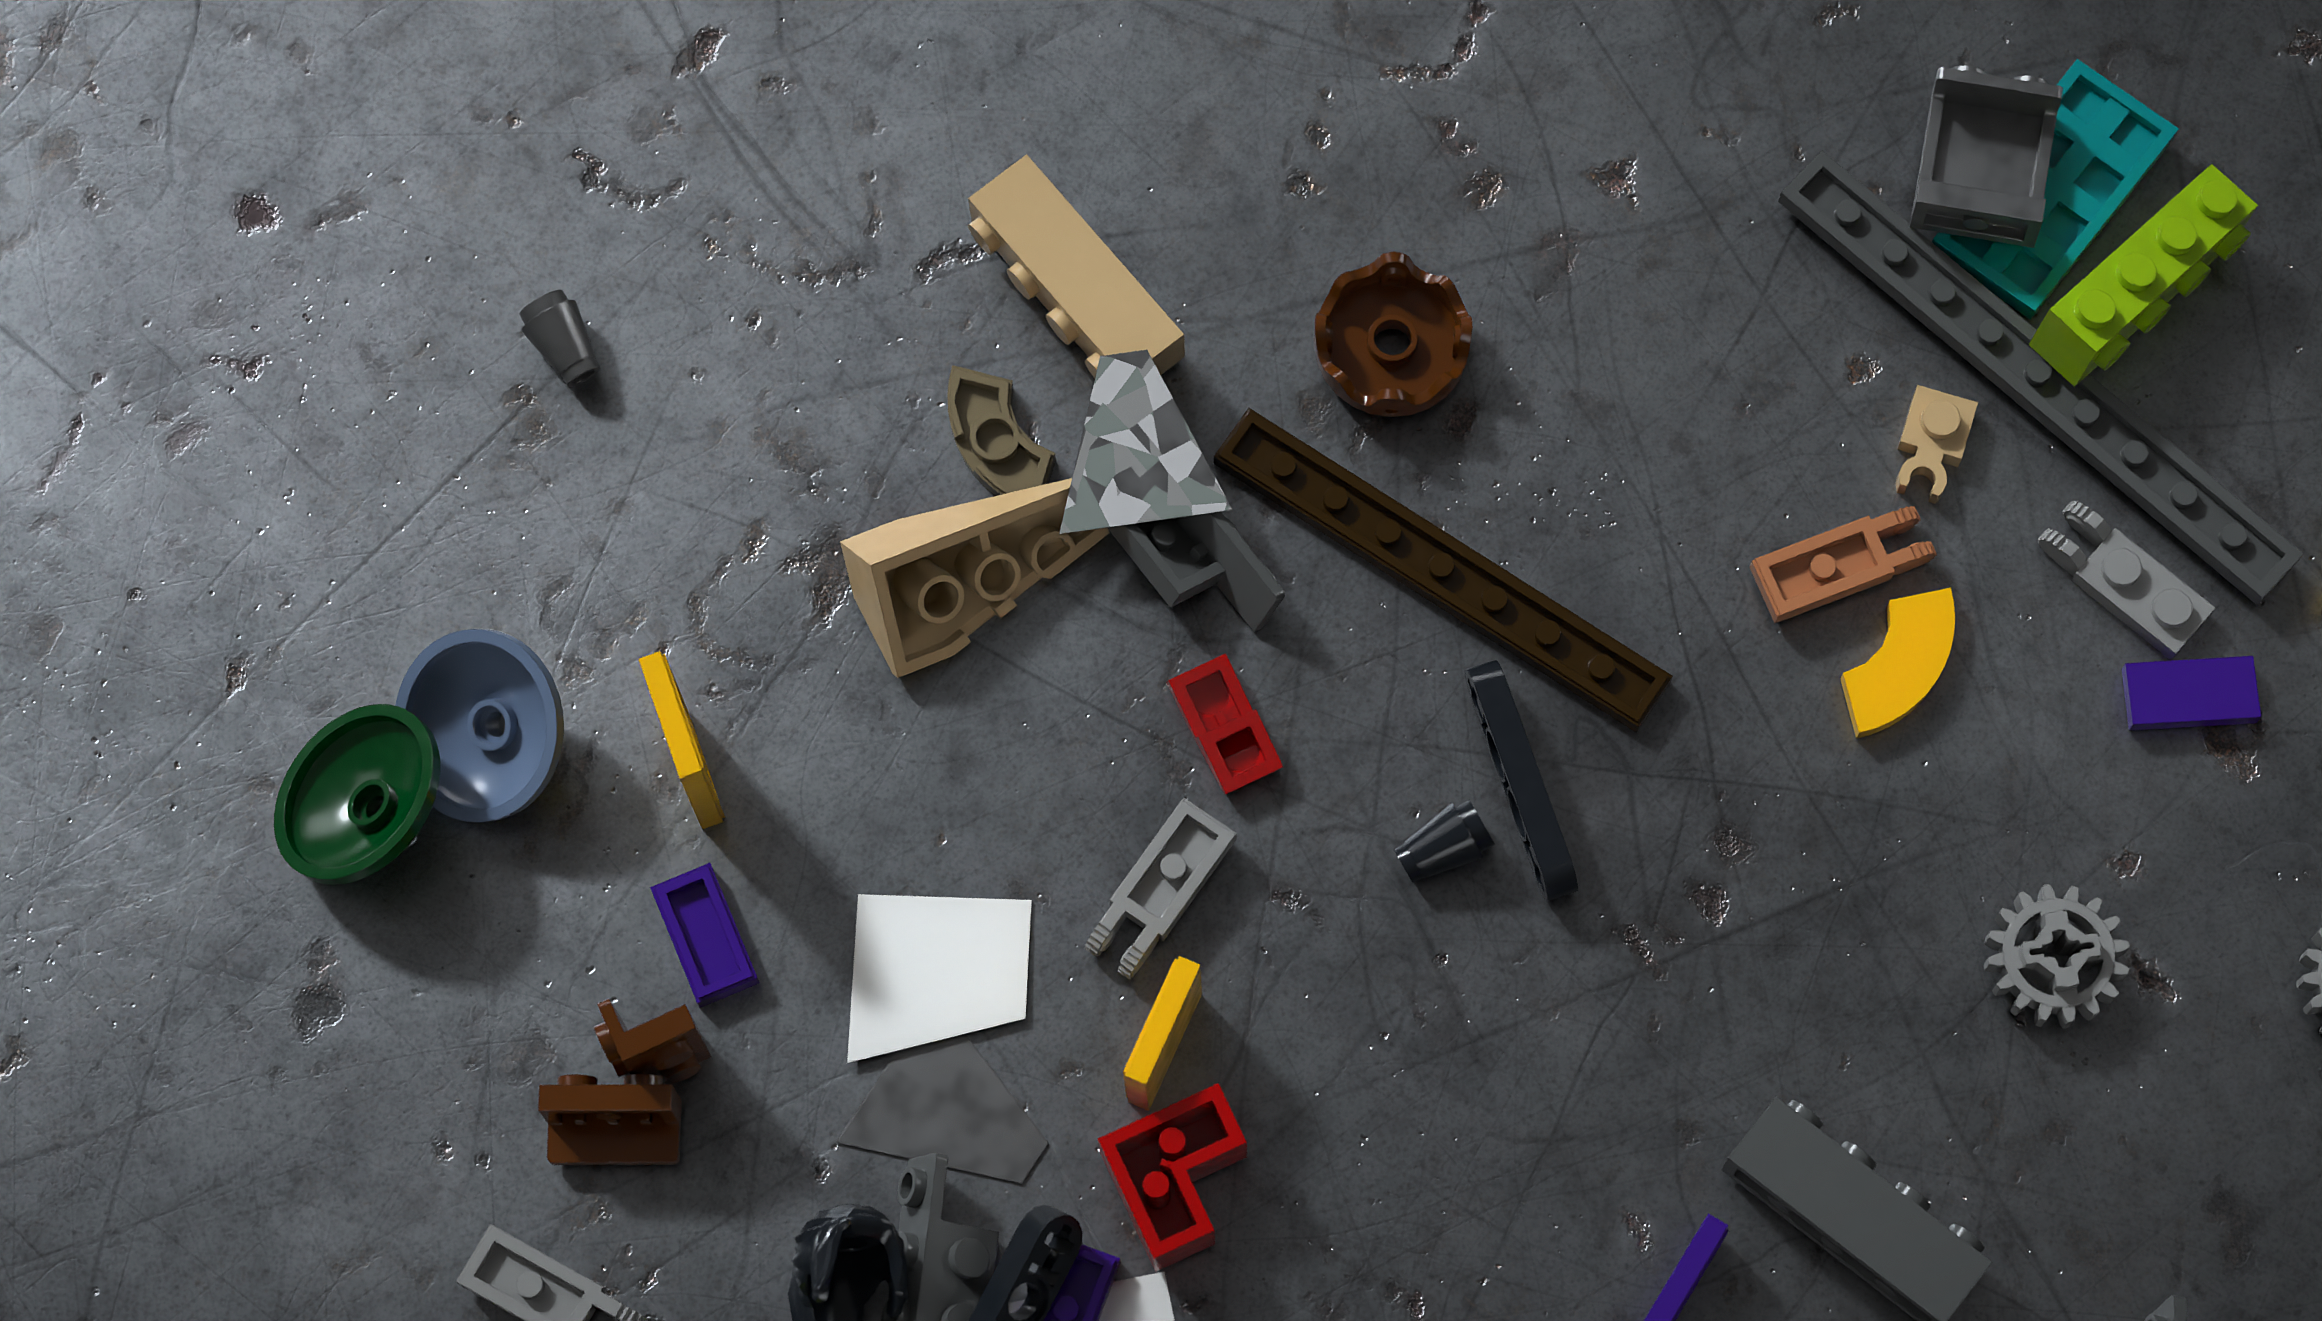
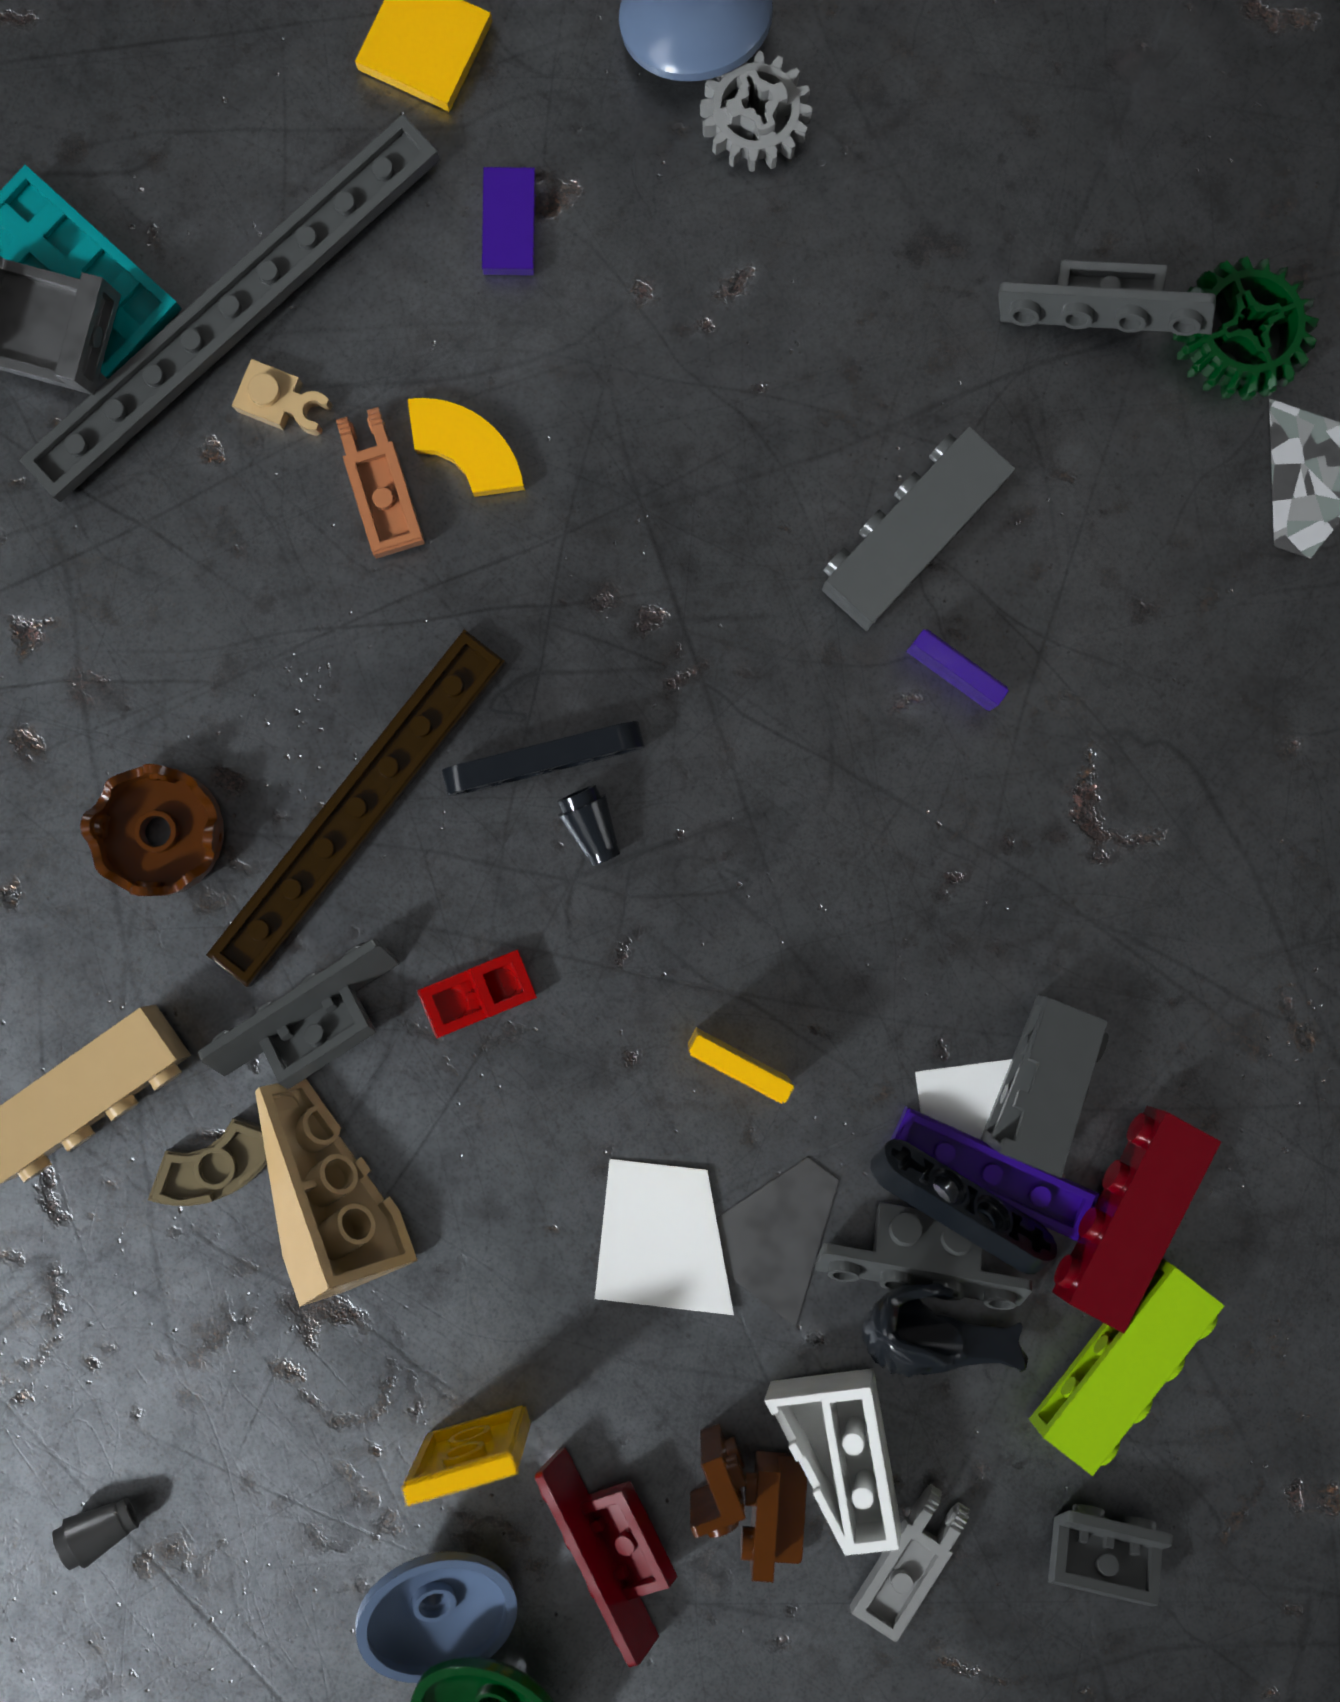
camera: 90 degrees left, 15 degrees up
dark purple tile [650,863,760,1008] -> none
sticker [1059,350,1232,534] -> none
light grey hinge [1084,798,1237,980] -> none
red brick [1098,1083,1247,1272] -> none
light grey gear [1983,884,2130,1029] -> none
lime brick [2028,164,2258,387] -> none
light grey hinge [2037,500,2215,660] -> none
none -> dark red bracket [535,1447,678,1667]
none -> white wedge [764,1368,901,1556]

